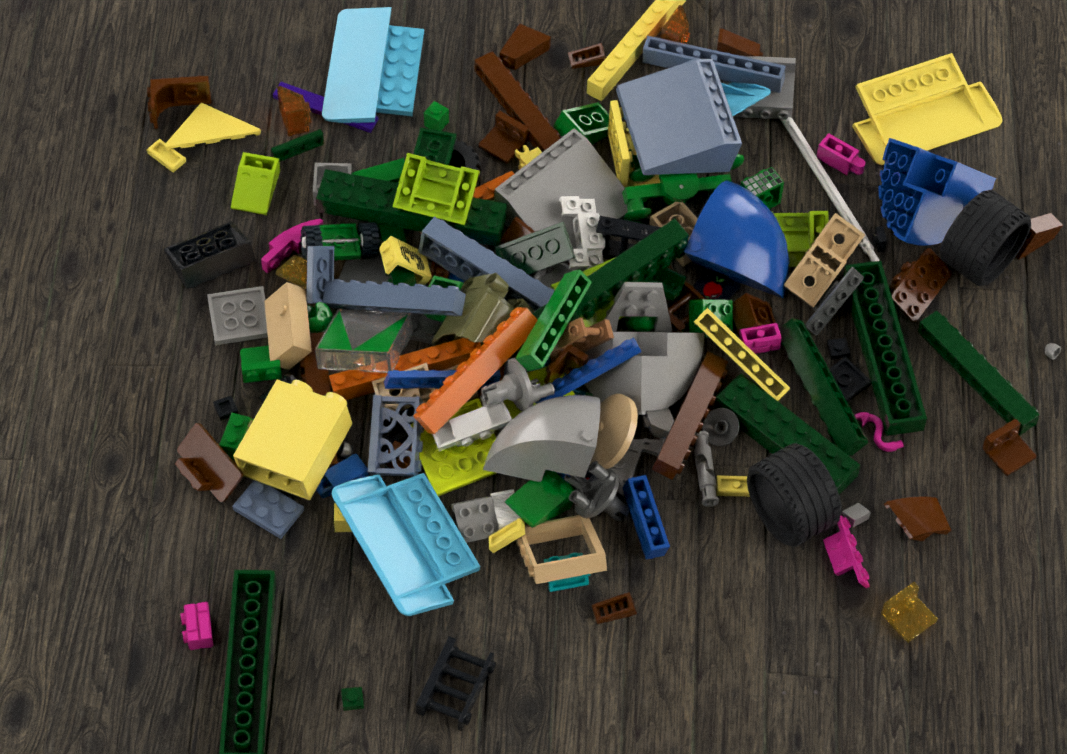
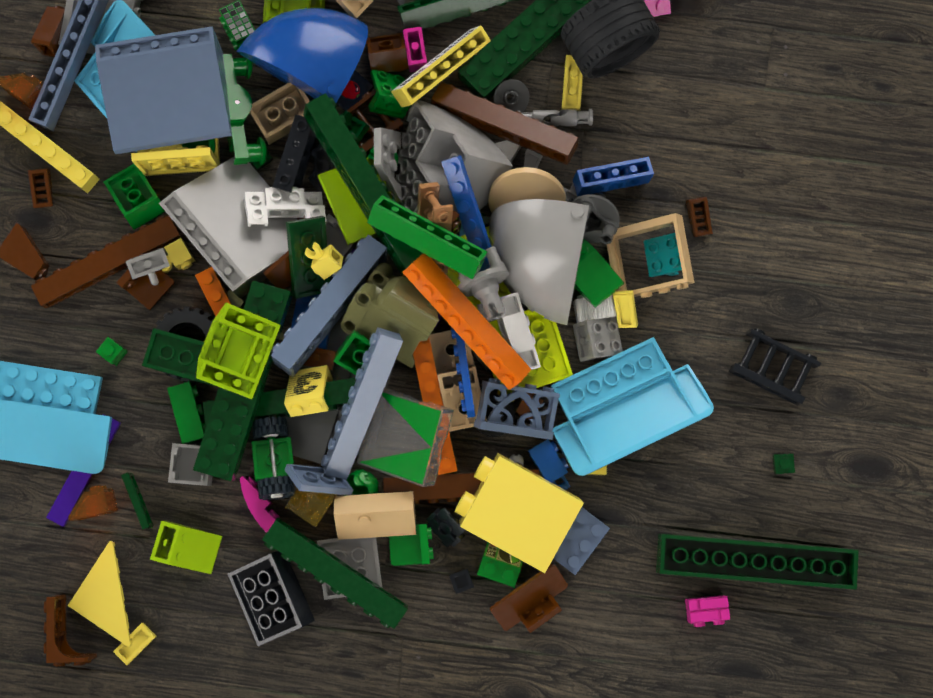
camera: 90 degrees left, 25 degrees up
none -> light grey plate [126,248,170,286]
none -> dark green brick [262,518,408,629]
none -> light yellow brick [305,242,344,280]

